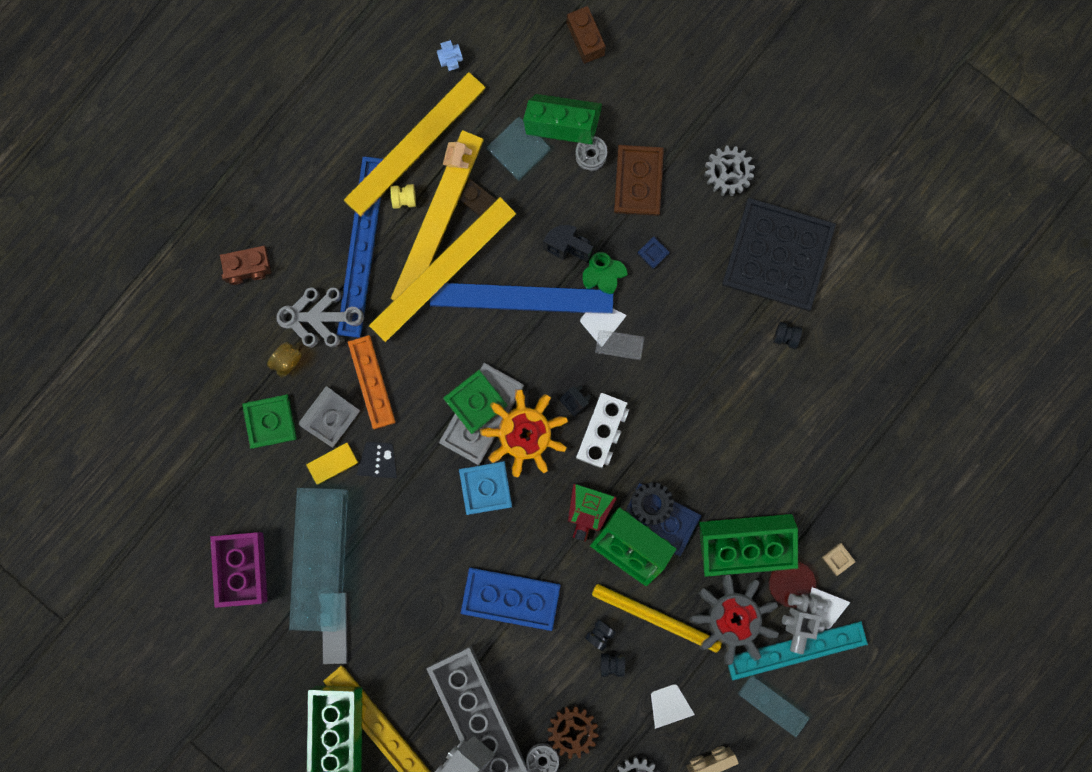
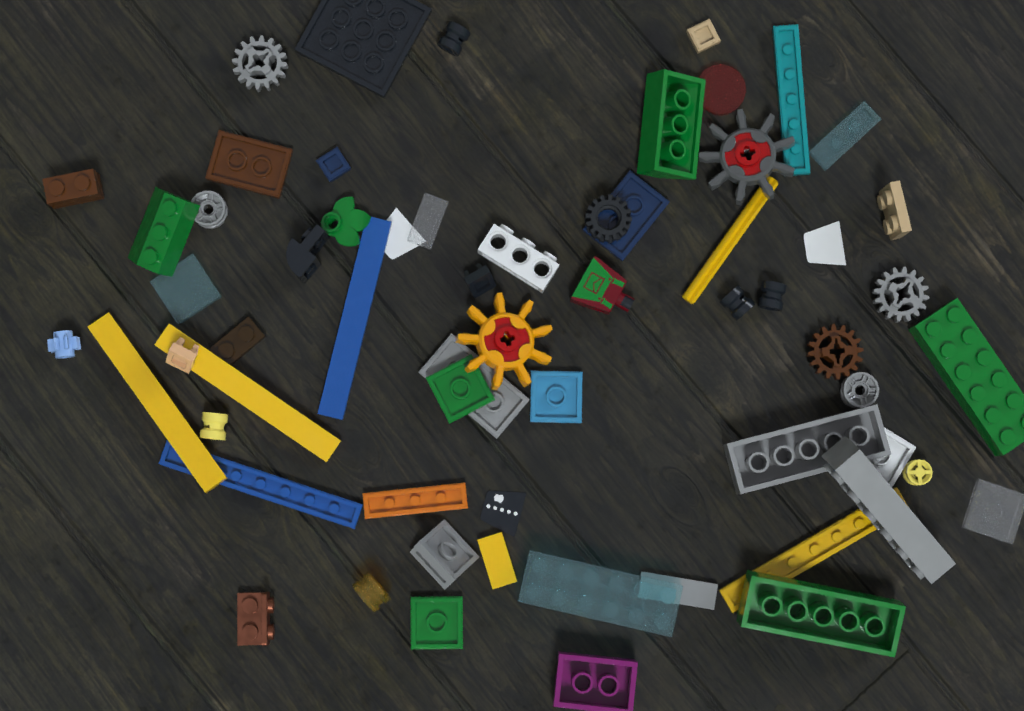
camera: 90 degrees left, 0 degrees up
light grey plant [277,287,364,347] -> none
yellow tile [369,197,516,342] -> none
blue tile [461,567,561,631] -> none
green slope [590,508,676,586] -> none
light grey piece [782,593,828,654] -> none
white sticker [810,587,850,629] -> none

